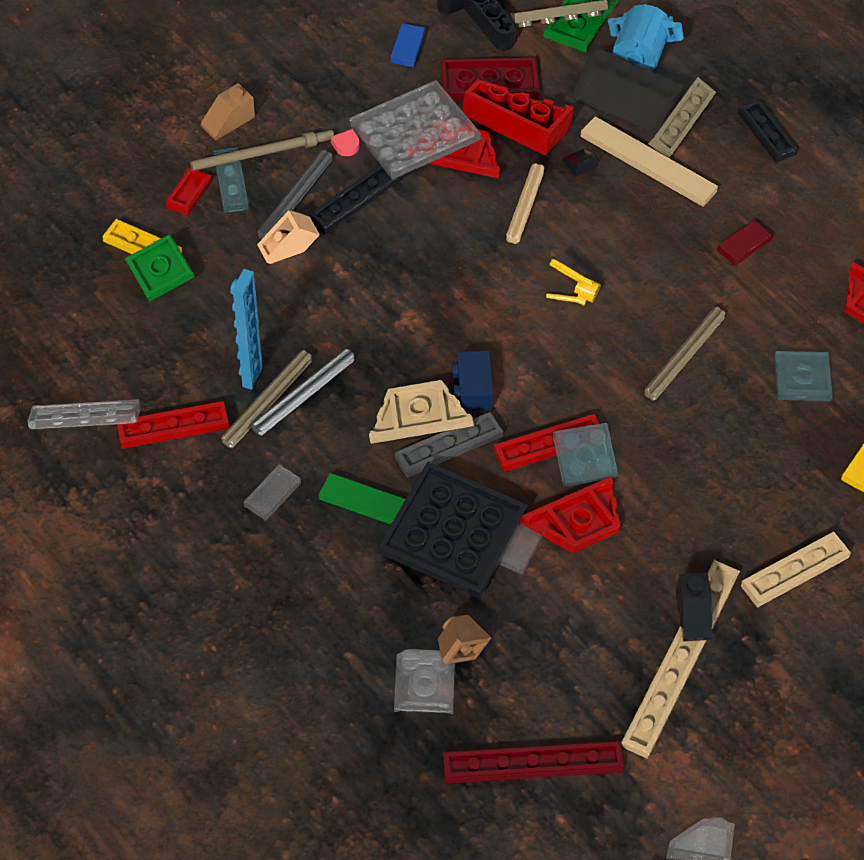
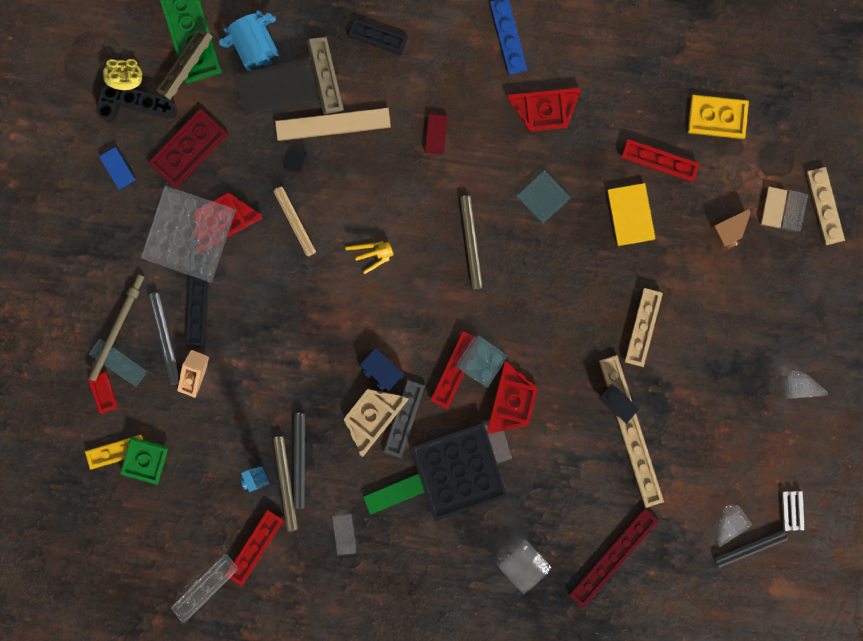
camera: 45 degrees left, 30 degrees up
medium nougat slope [201,83,255,141] -> none
coral tile [331,129,360,156] -> none
medium nougat slope [438,615,491,664] -> none
red wedge [462,79,574,156] -> none

